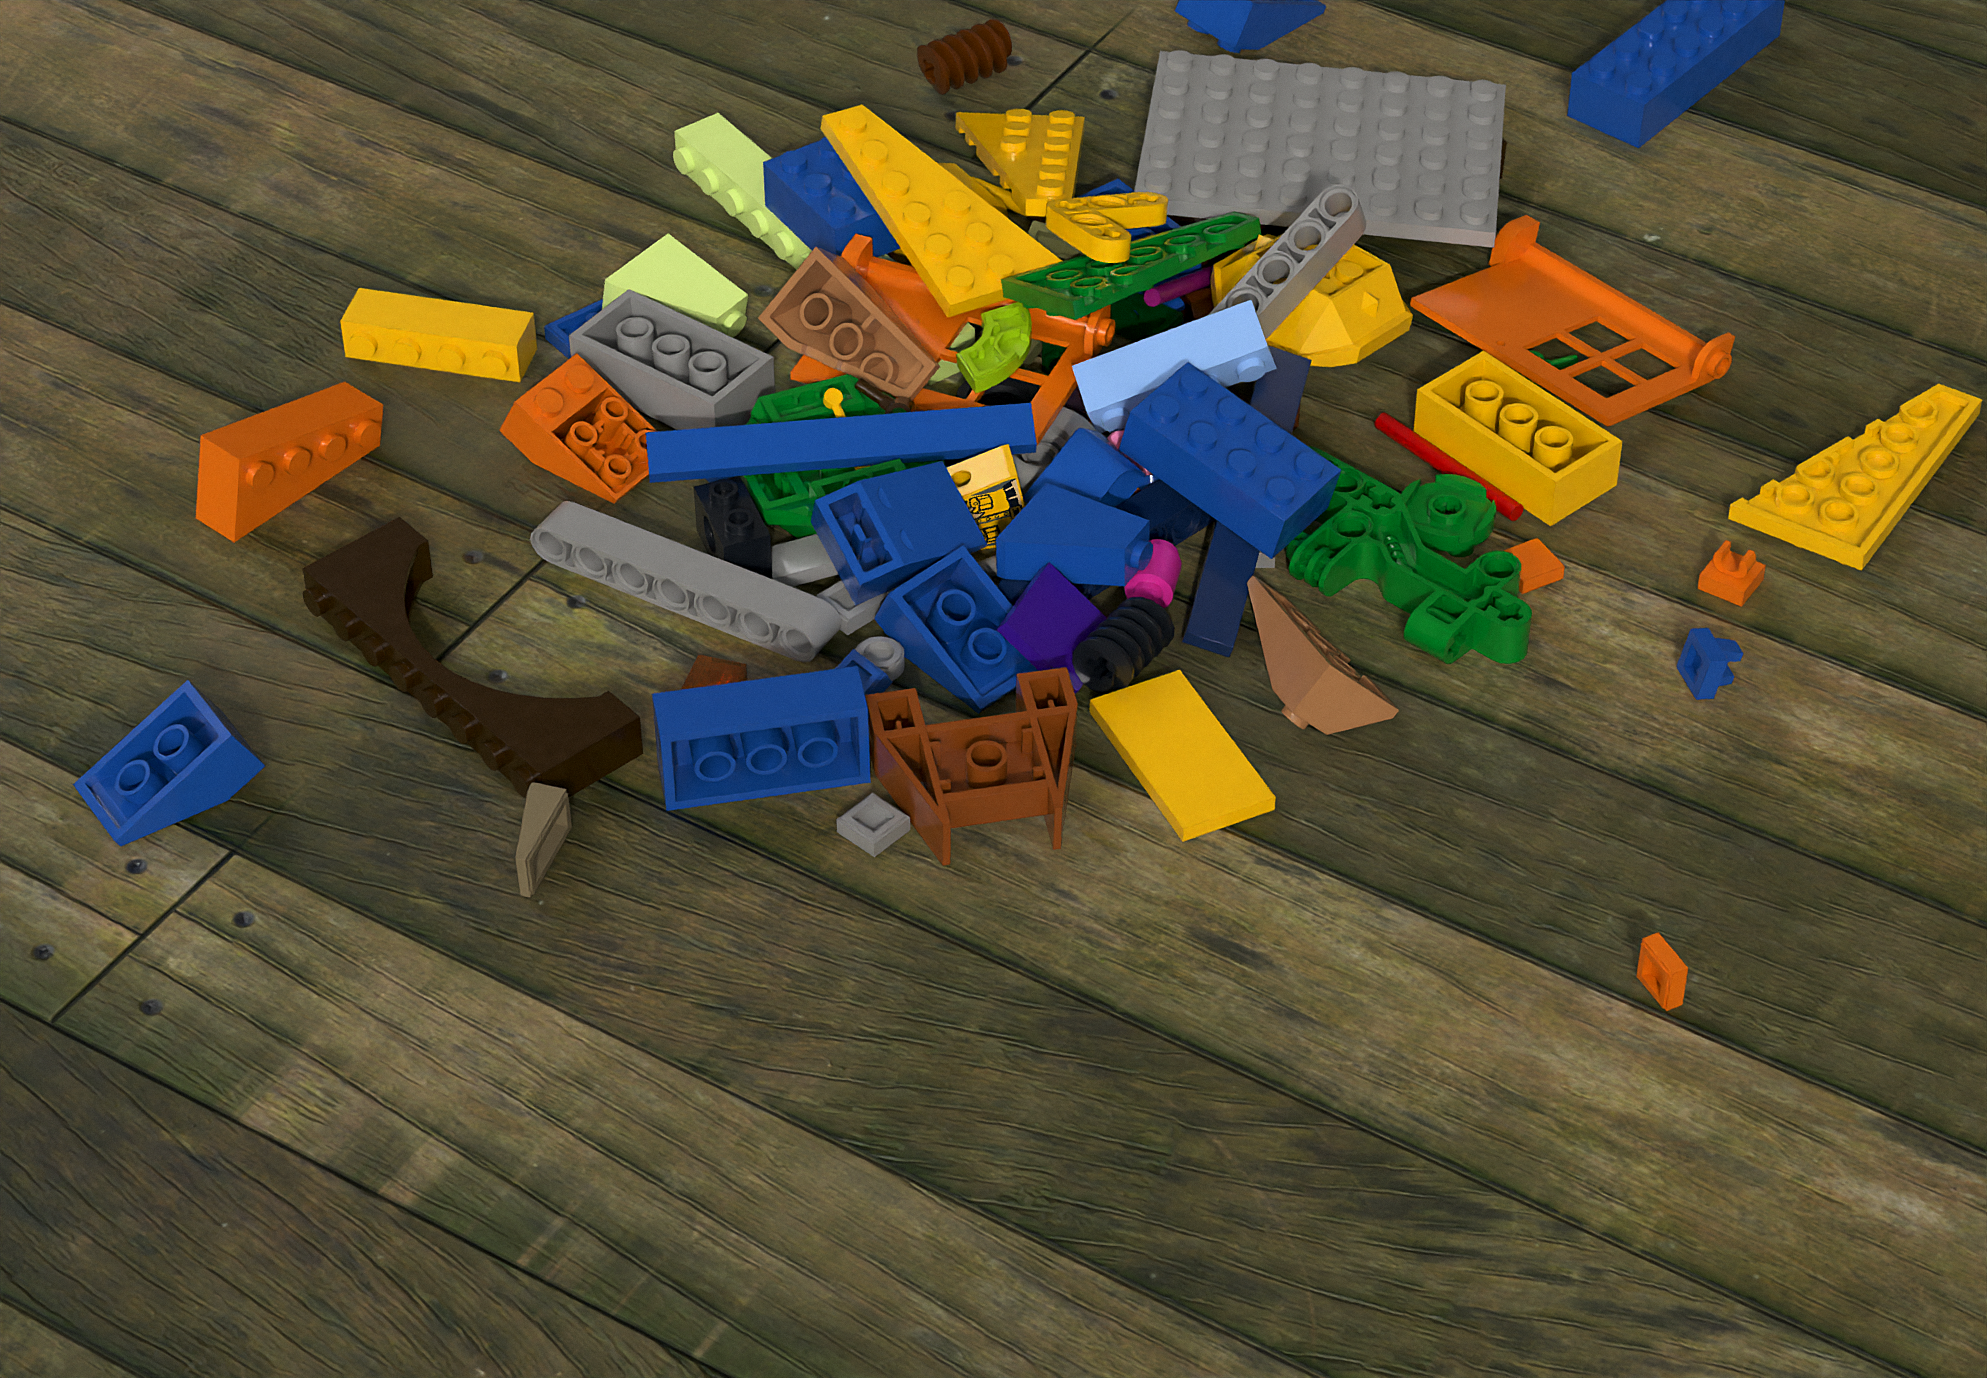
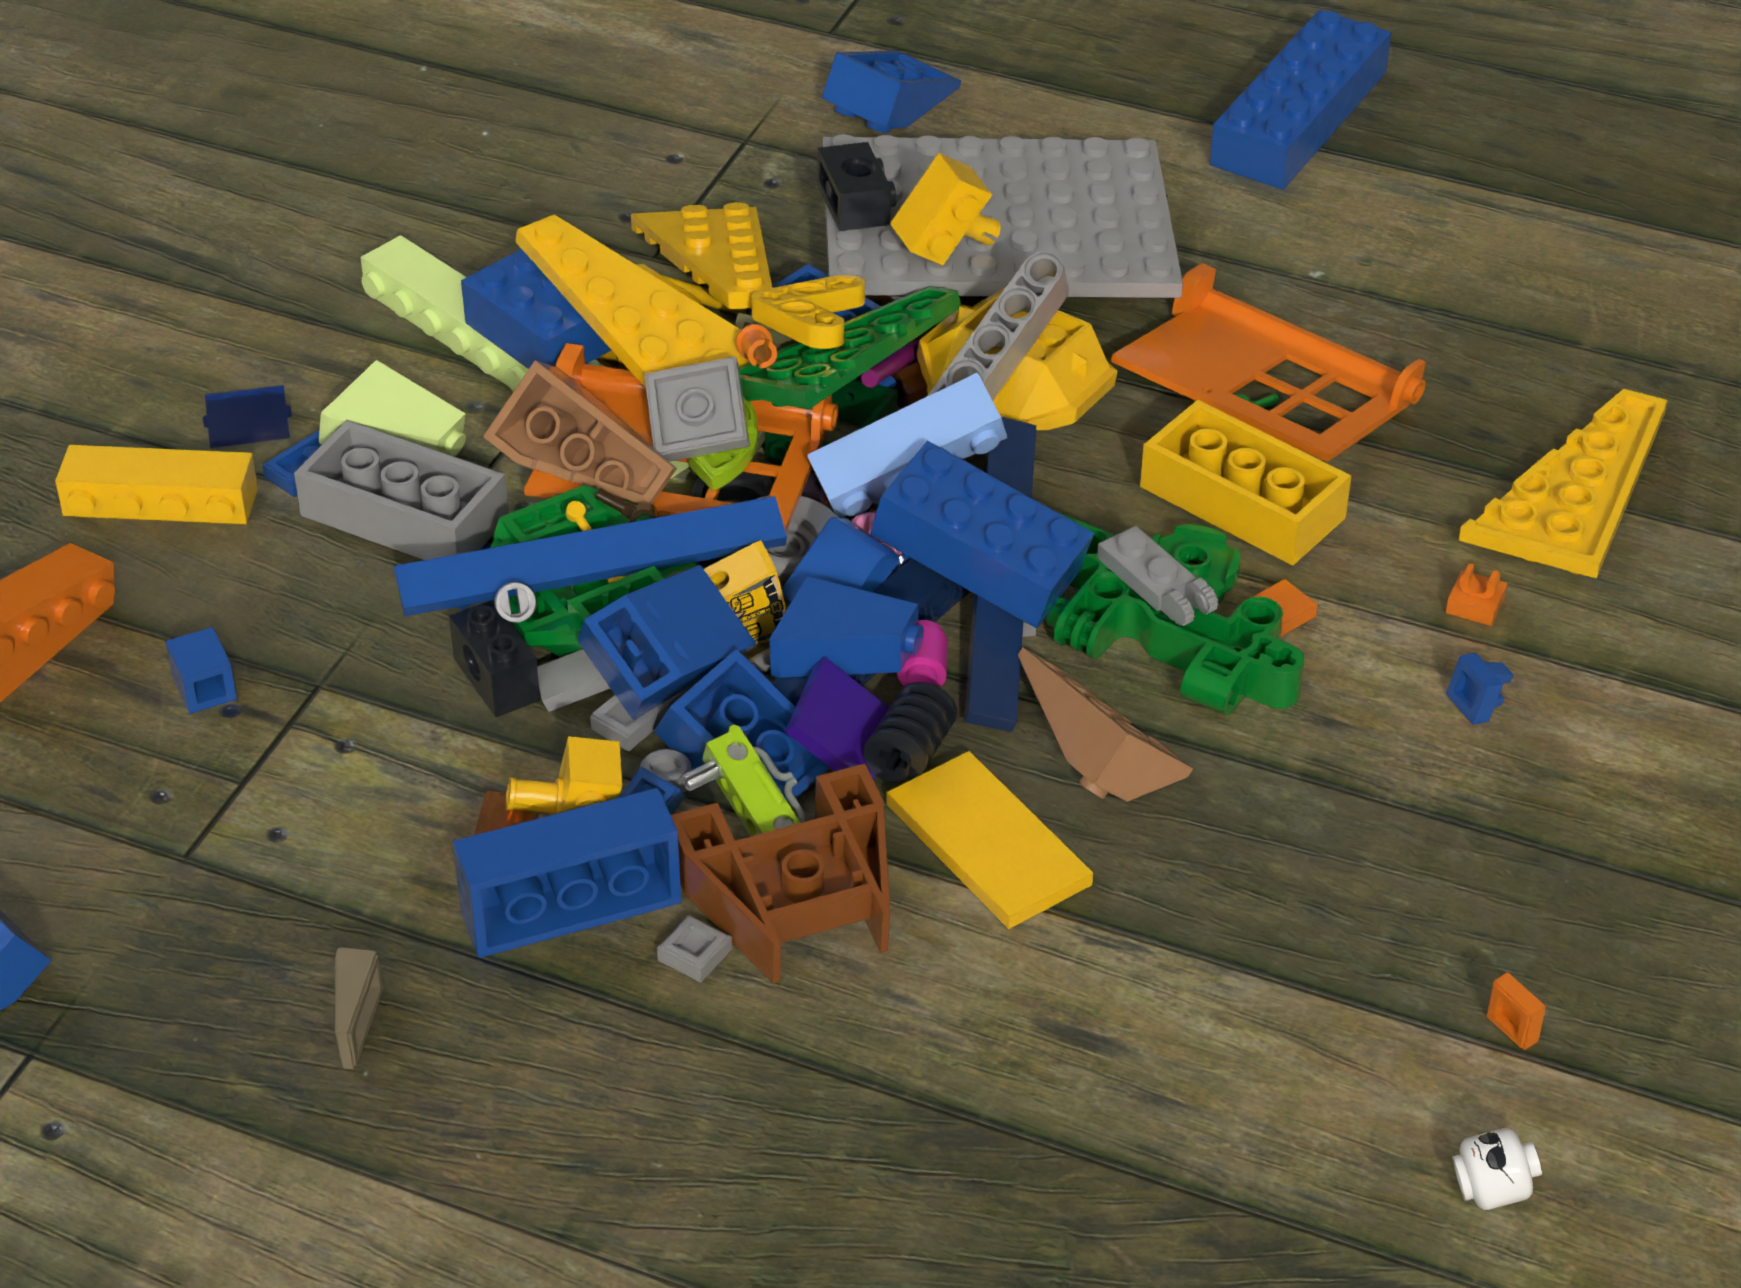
camera: 10 degrees left, 0 degrees up
dark brown arch [302,517,643,798] -> none
orange slope [499,353,658,504] -> none
light grey beam [530,501,842,662] -> none
reddish brown piece [917,18,1012,95] -> none
red bar [1375,412,1524,521] -> none
none -> blue brick [165,627,237,714]
none -> clear blue piece [202,385,292,448]
none -> light grey hinge [494,582,536,622]
none -> yellow brick [506,736,622,815]
none -> light grey tile [644,356,750,462]
none -> lime piece [681,725,805,836]
none -> orange pin [736,324,777,368]
none -> black brick [817,142,897,231]
none -> yellow brick [890,153,1001,265]
none -> light grey hinge [1097,526,1219,626]
none -> white head [1452,1128,1542,1210]

